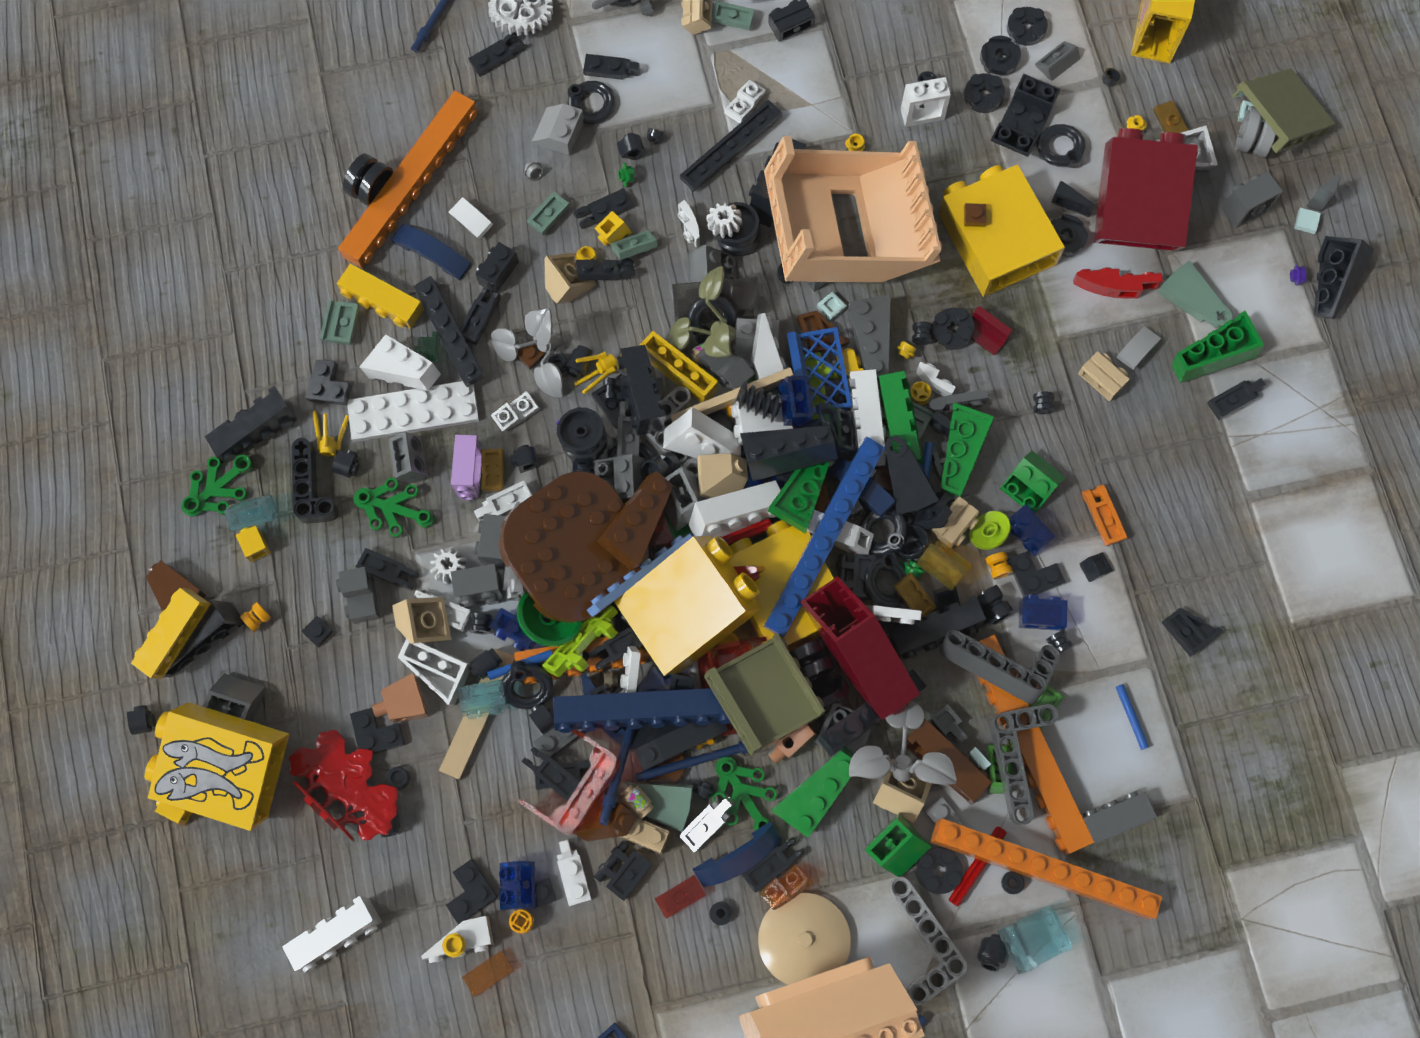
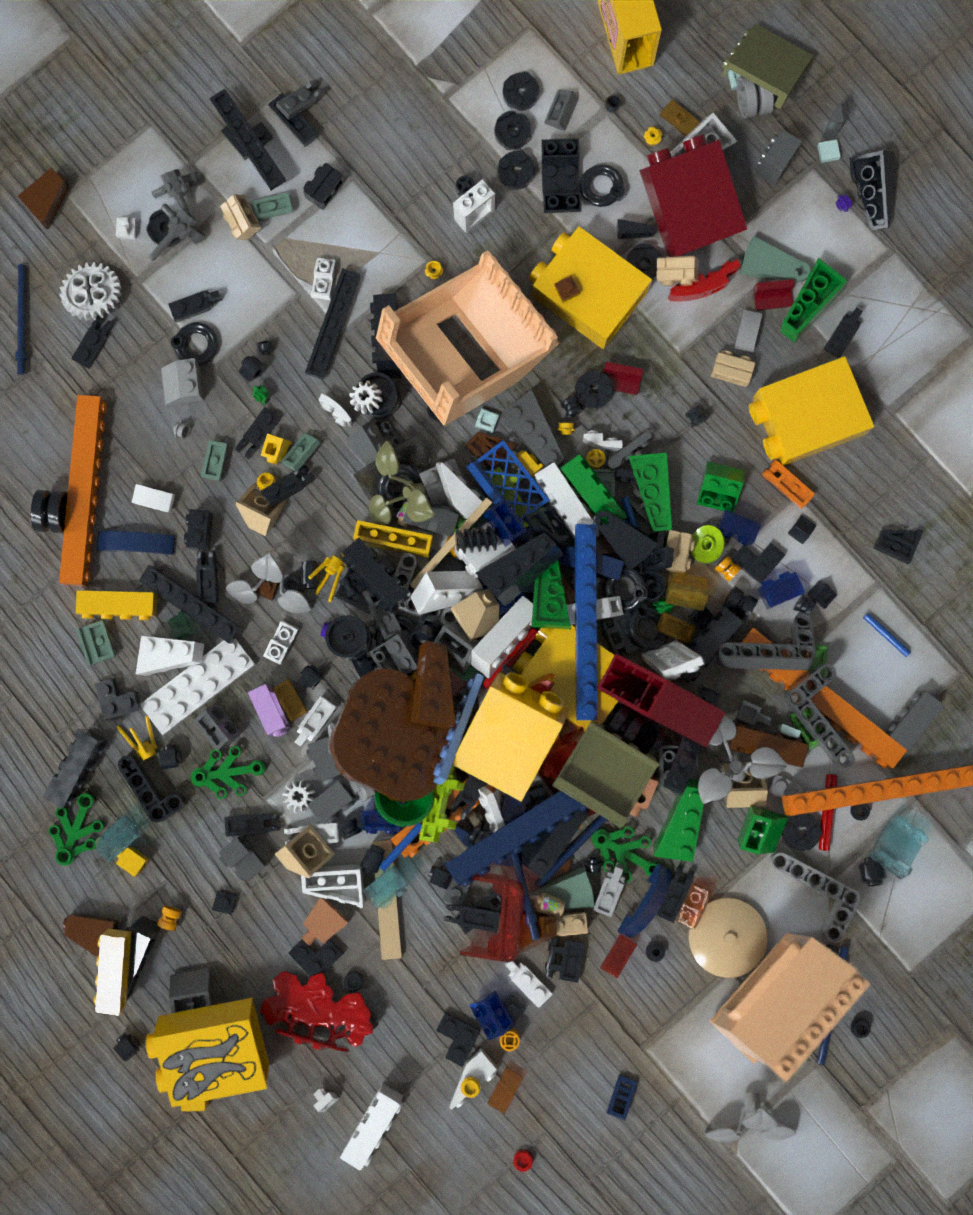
camera: 25 degrees left, 10 degrees up
black piece [500,661,554,710] -> none
none -> white tile [313,1088,339,1112]
none -> tan brick [657,256,699,287]
none -> yellow brick [749,356,874,466]
none -> dark red panel [753,279,795,311]
none -> black slope [807,581,837,609]

